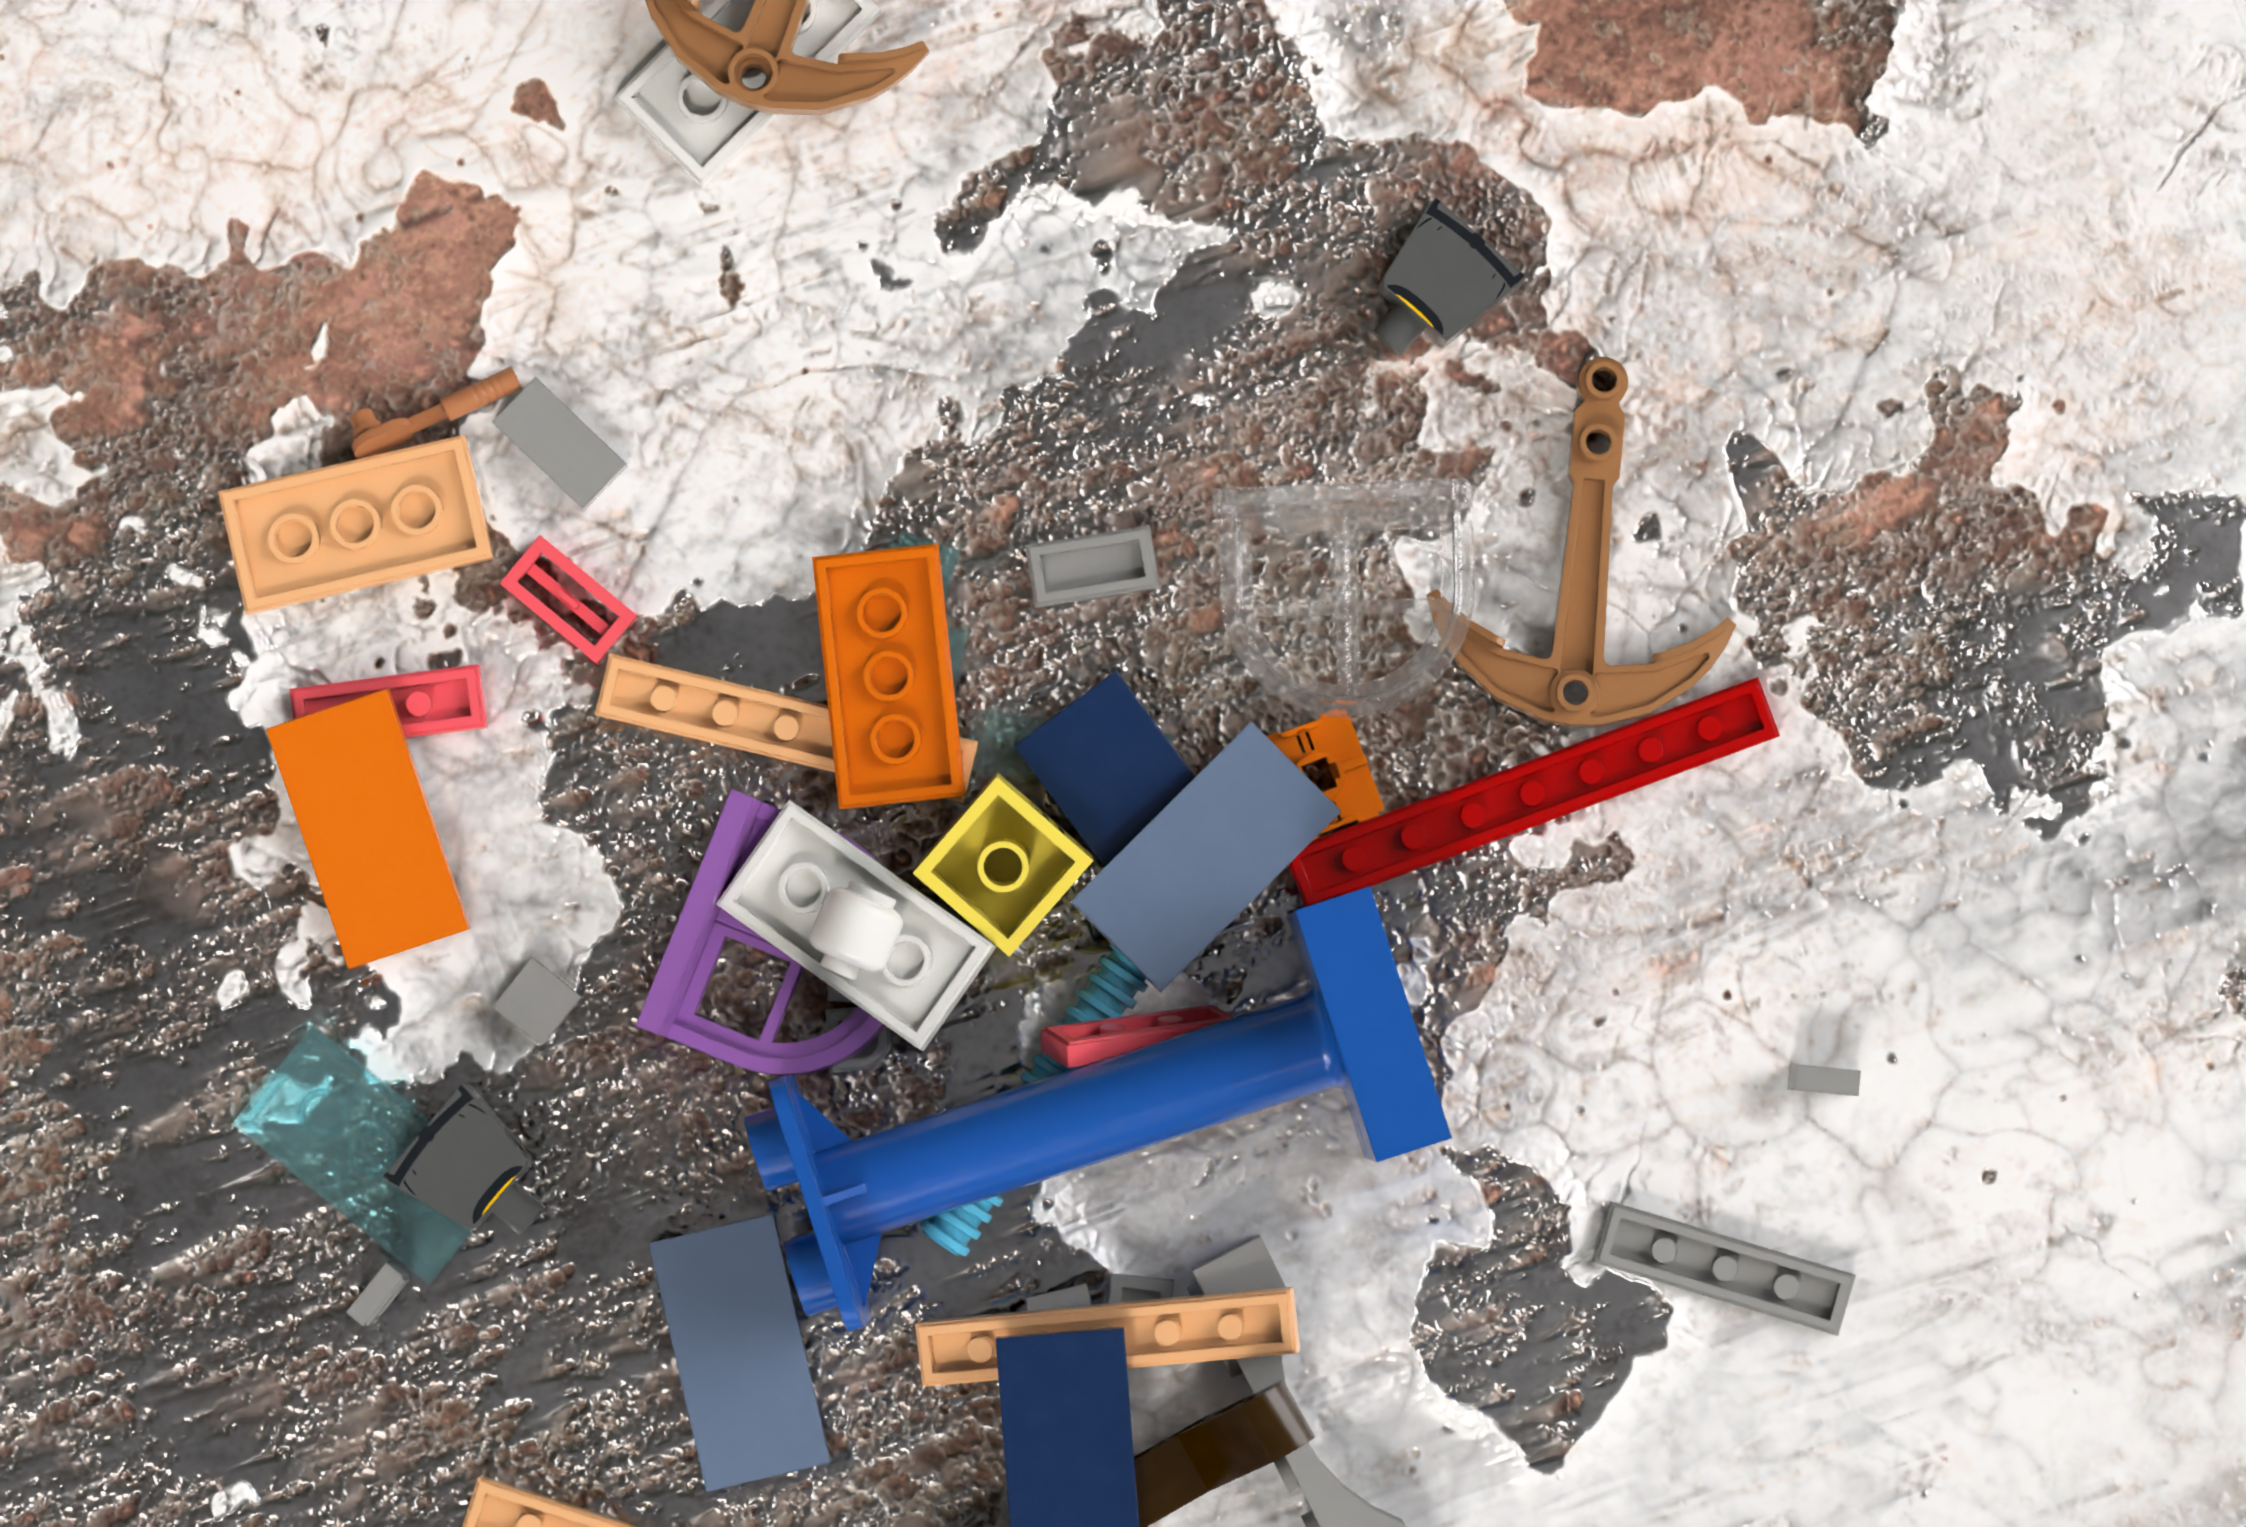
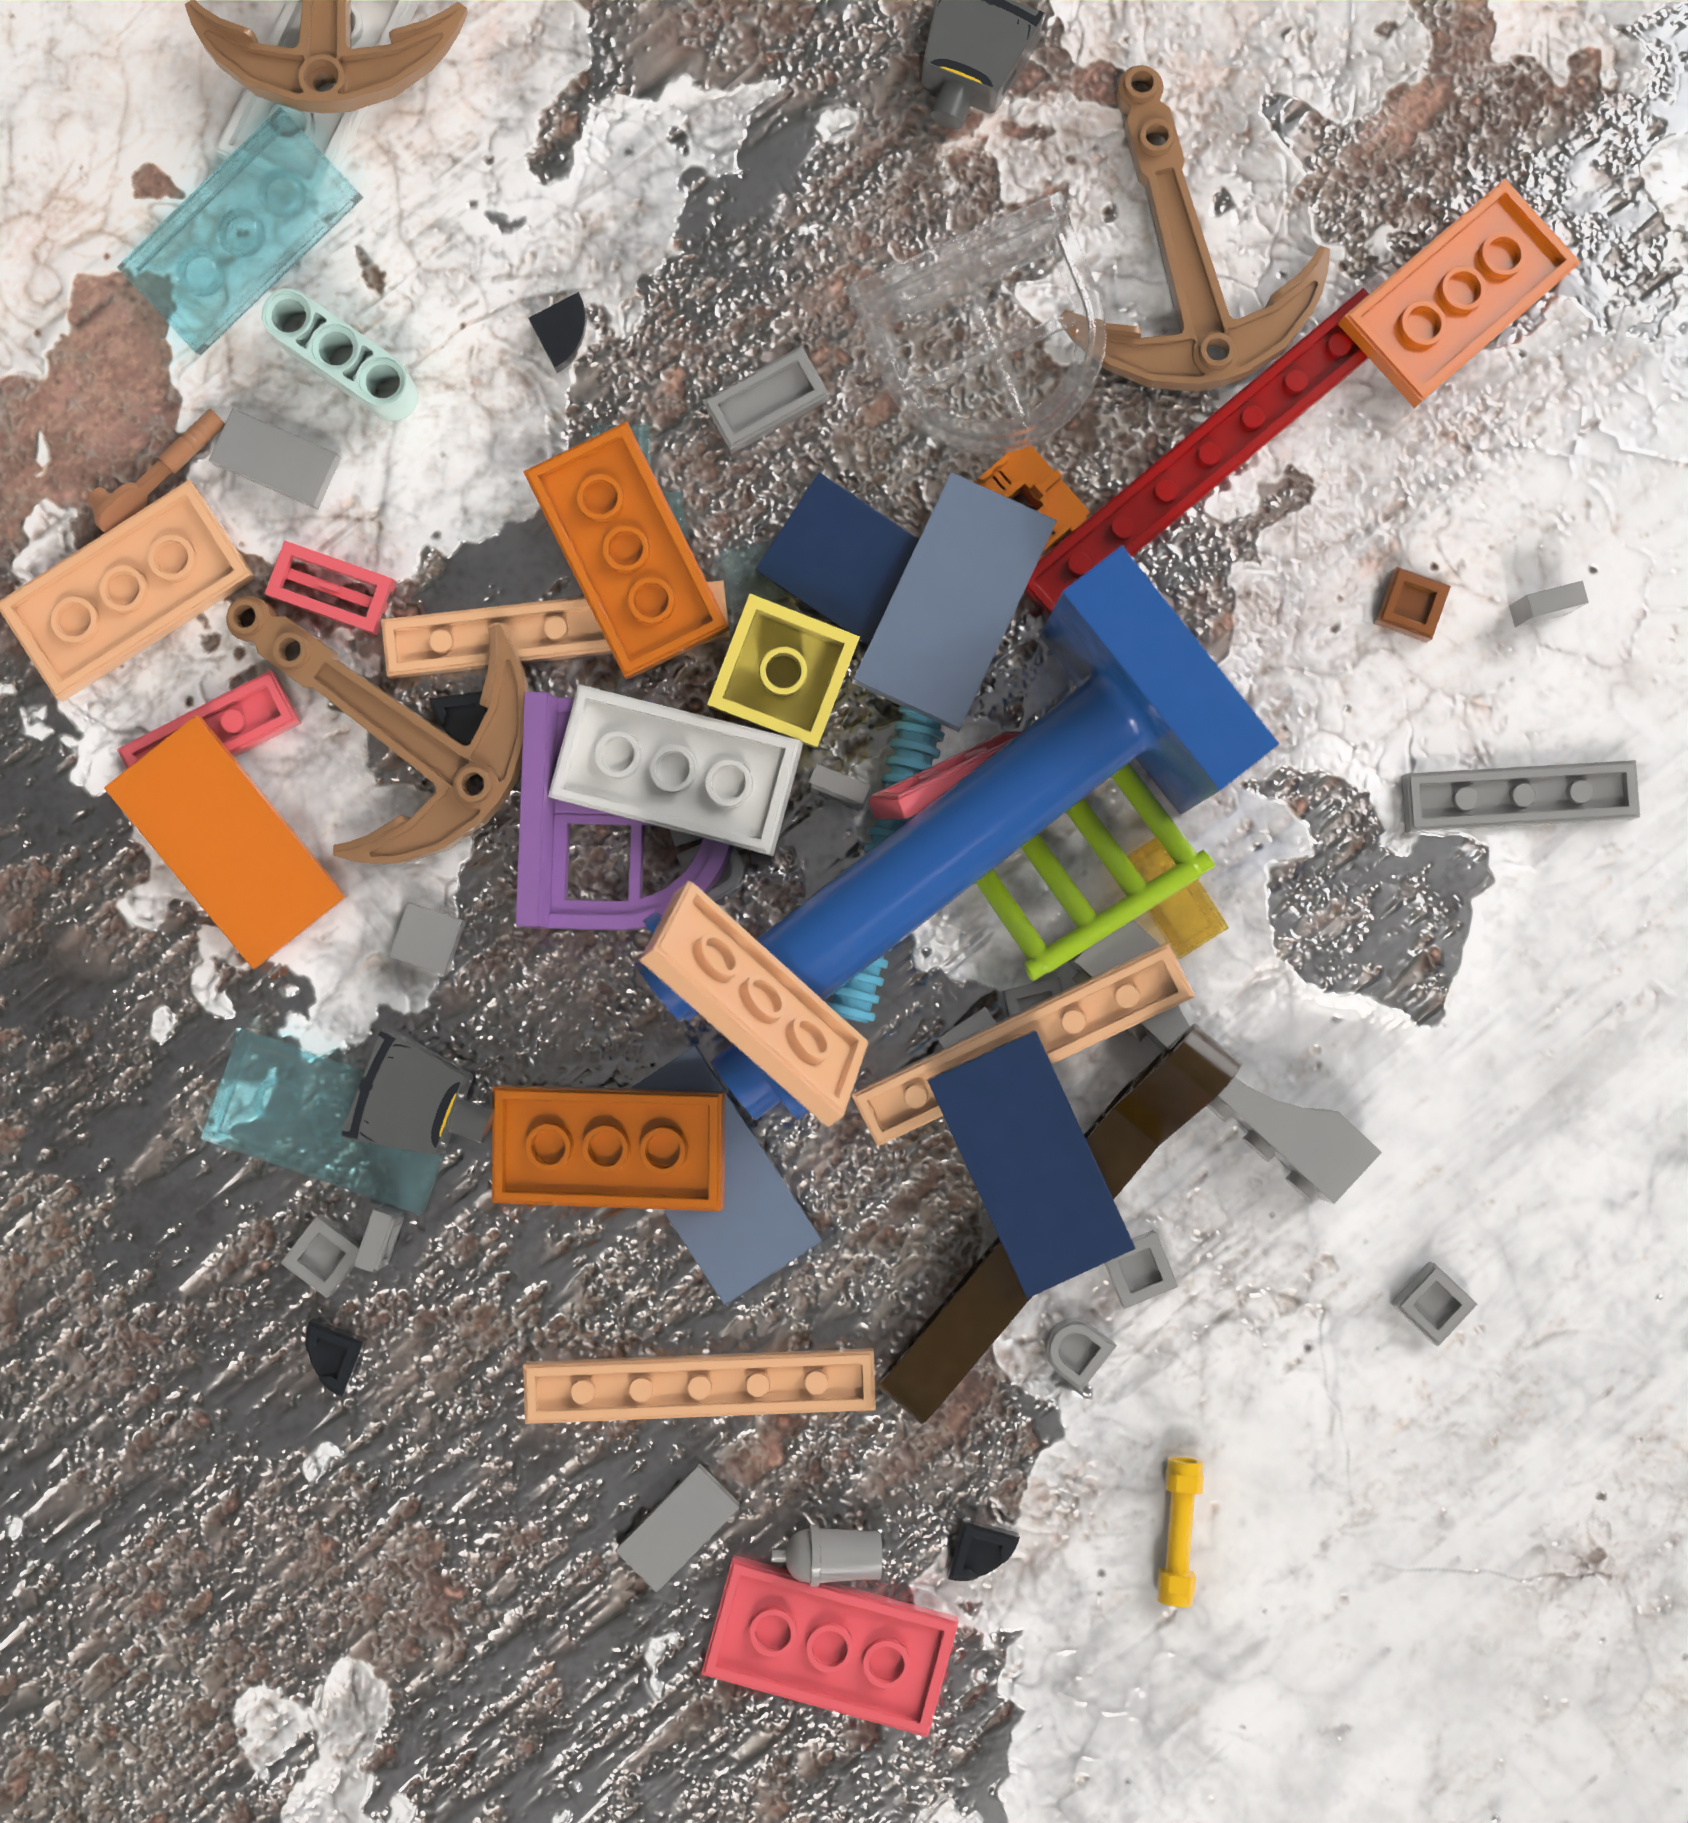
camera: 20 degrees left, 0 degrees up
white head [809,880,903,980] -> none
none -> clear light blue tile [117,107,364,355]
none -> medium nougat piece [226,595,529,865]
none -> light aqua beam [261,289,418,421]
none -> light grey tile [281,1214,361,1298]
none -> black tile [305,1319,368,1397]
none -> black tile [429,691,488,746]
none -> orange tile [492,1085,726,1211]
none -> black tile [528,292,587,373]
none -> light nougat tile [640,881,868,1127]
none -> light grey tile [809,764,871,812]
none -> lime bar [975,763,1215,981]
none -> clear yellow tile [1127,837,1229,959]
none -> orange tile [1338,179,1581,409]
none -> dark orange tile [1373,567,1451,643]

